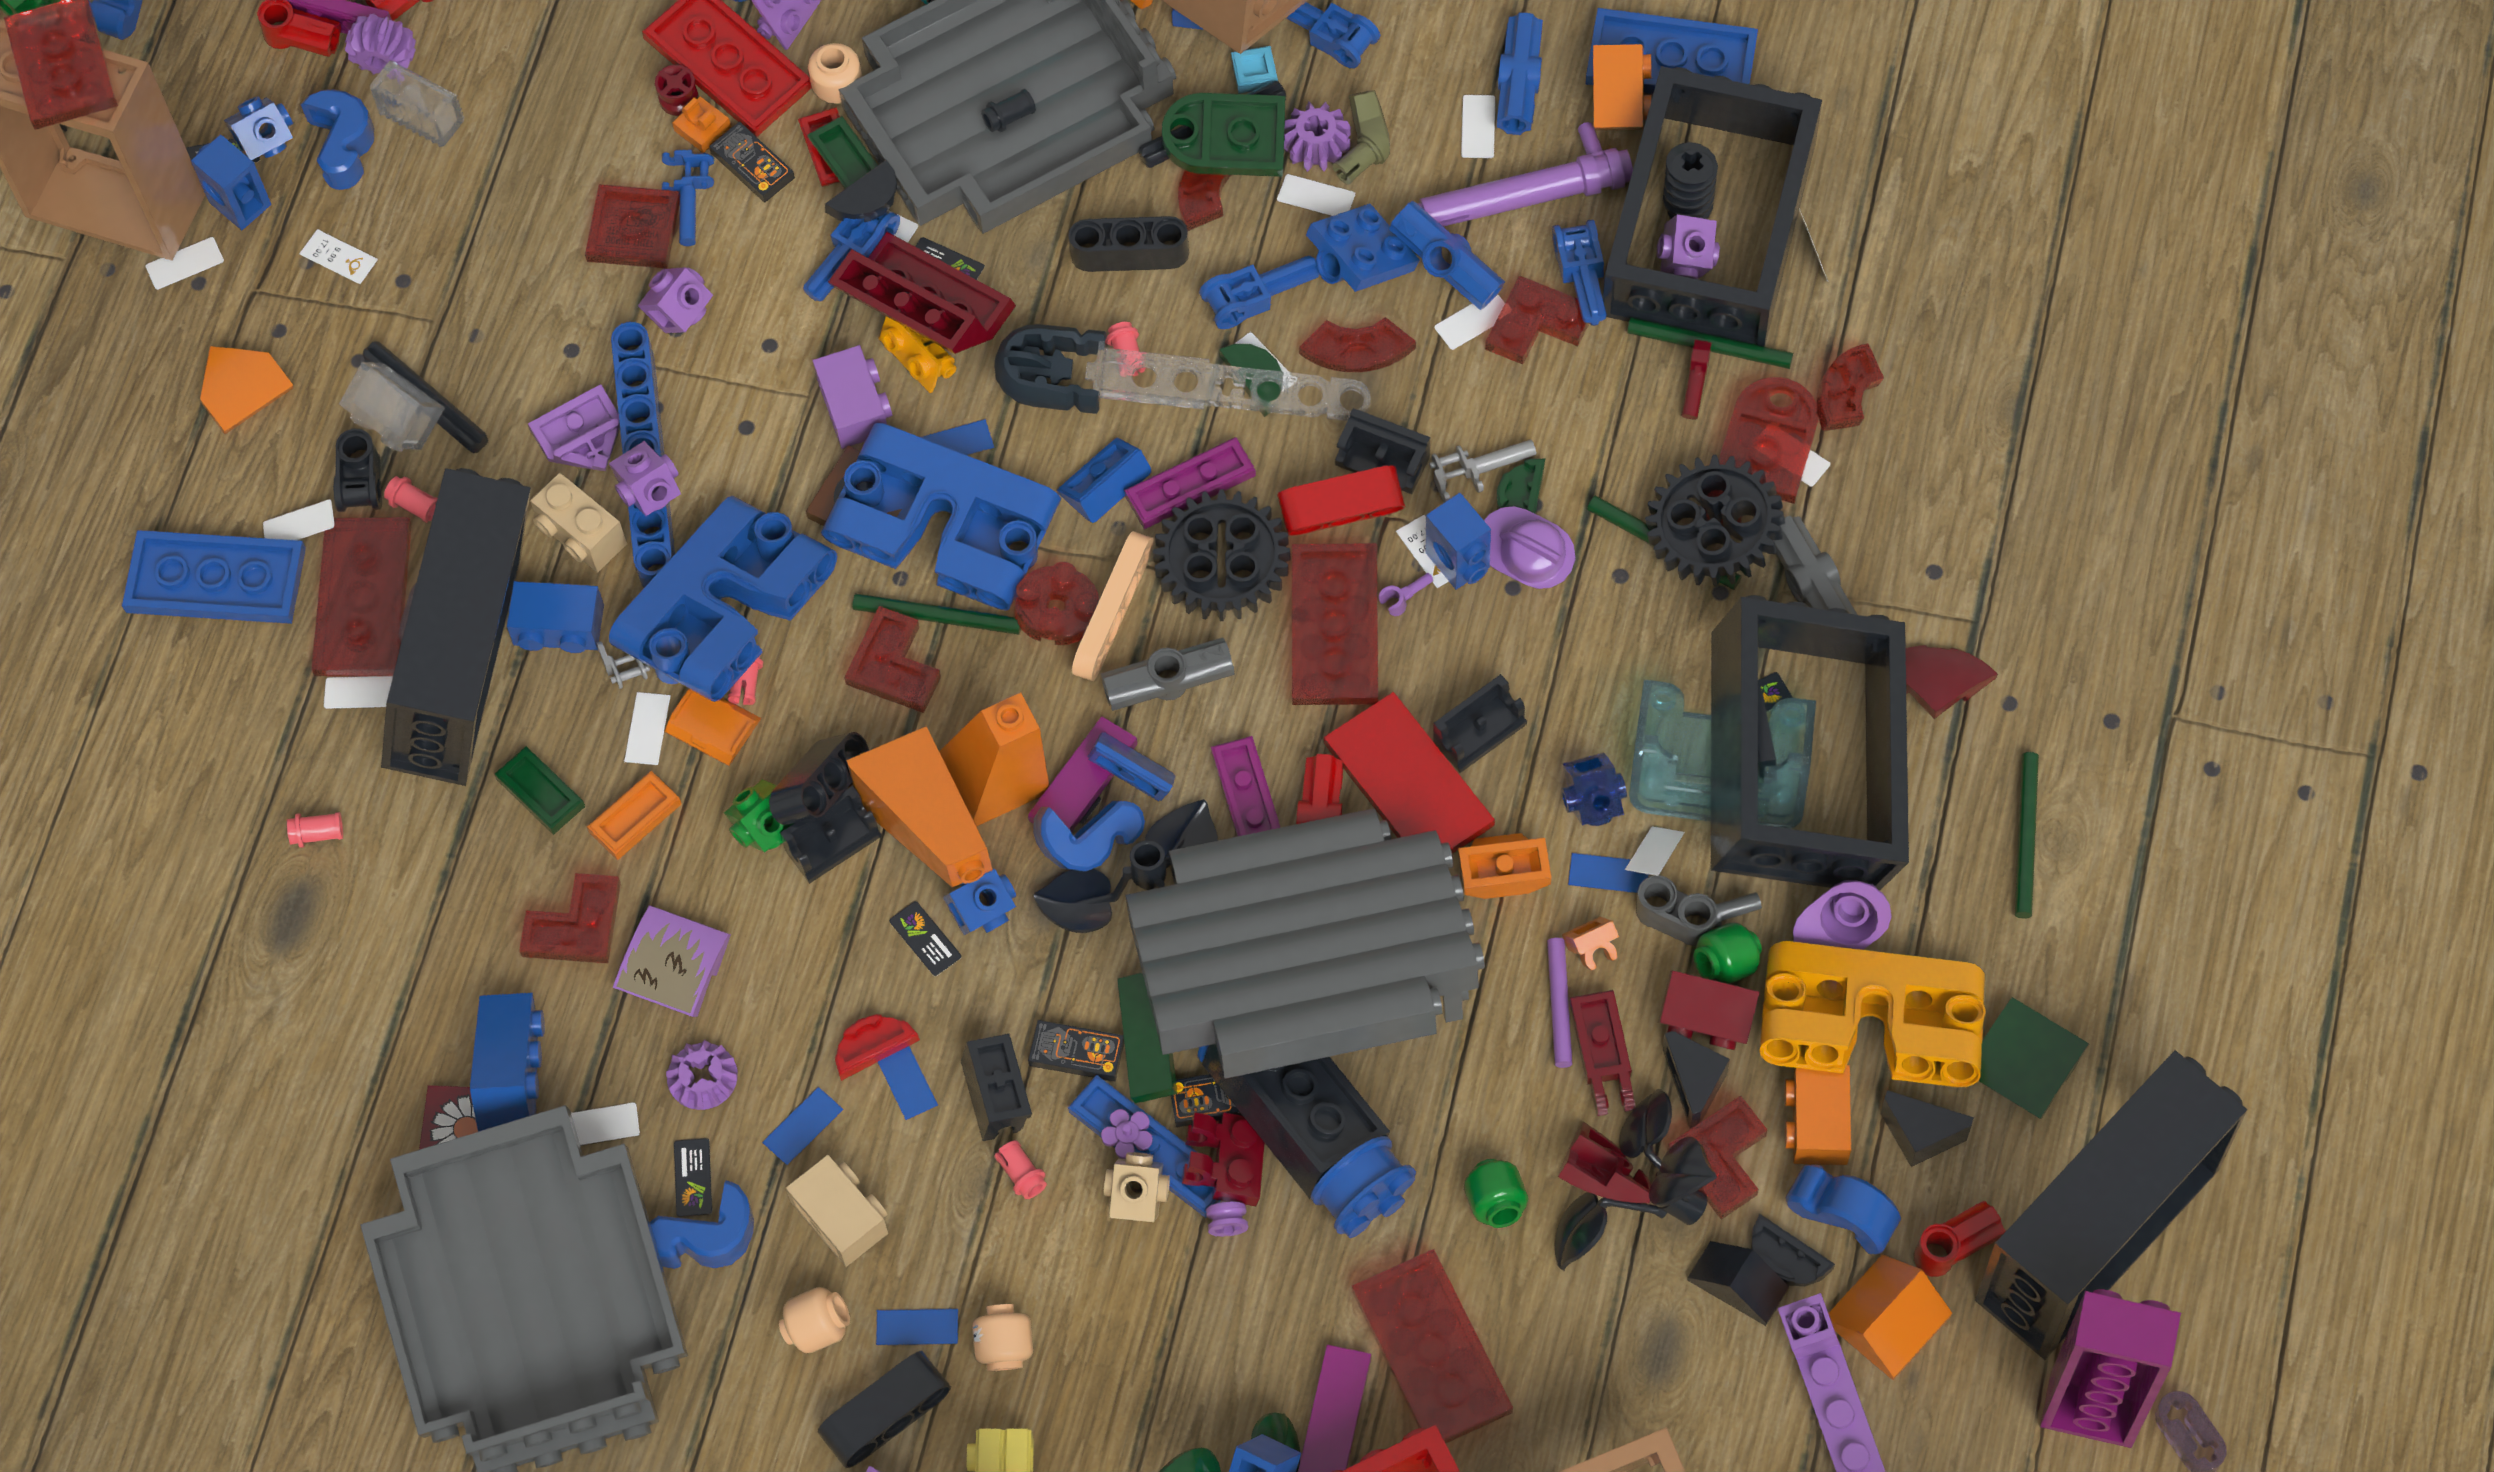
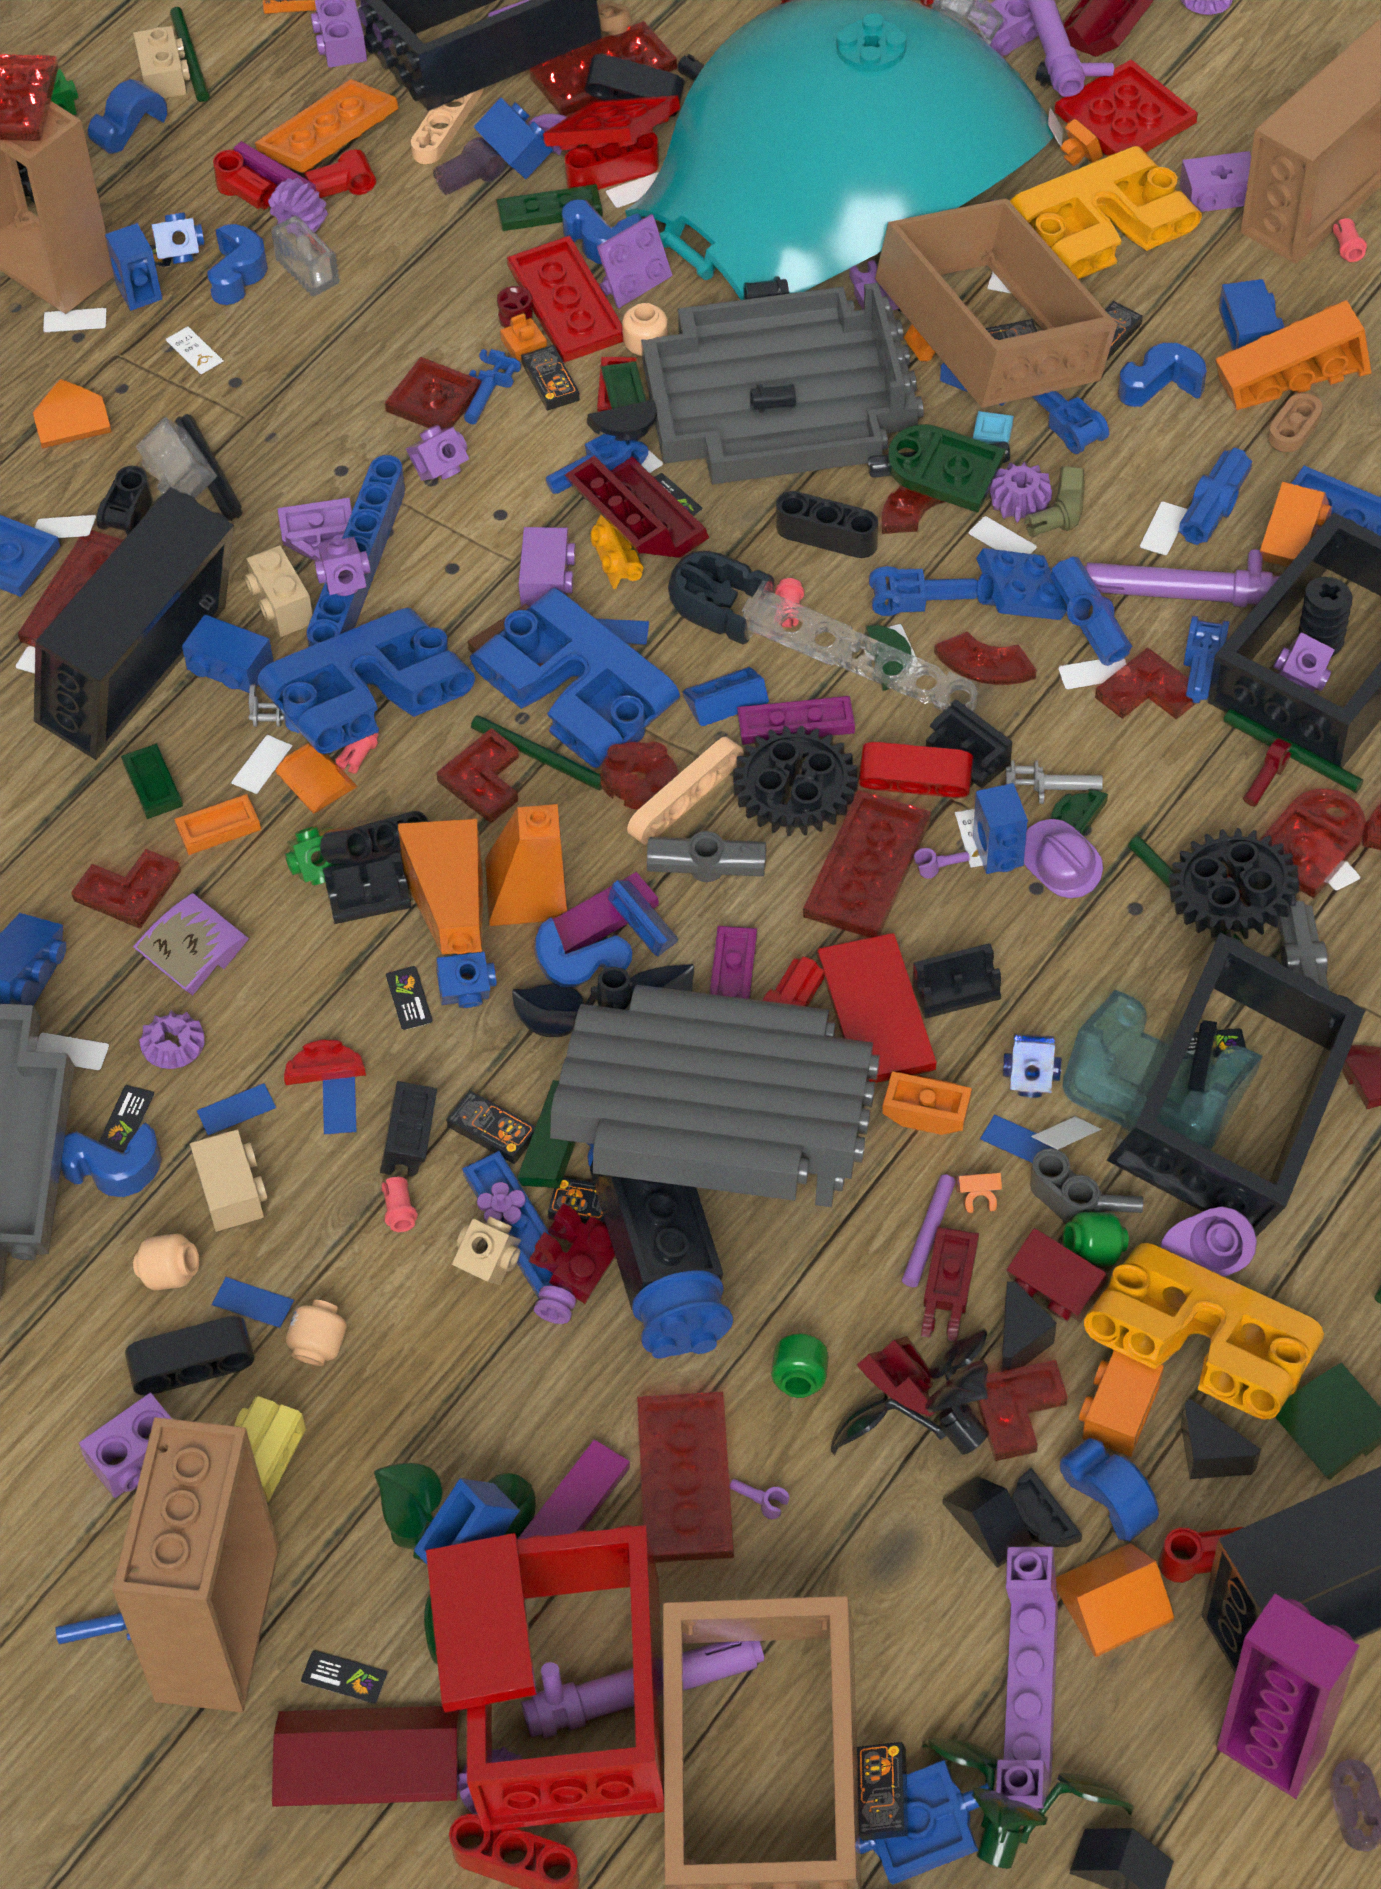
camera: 20 degrees right, 10 degrees down
none -> medium lavender hand [729,1479,789,1519]

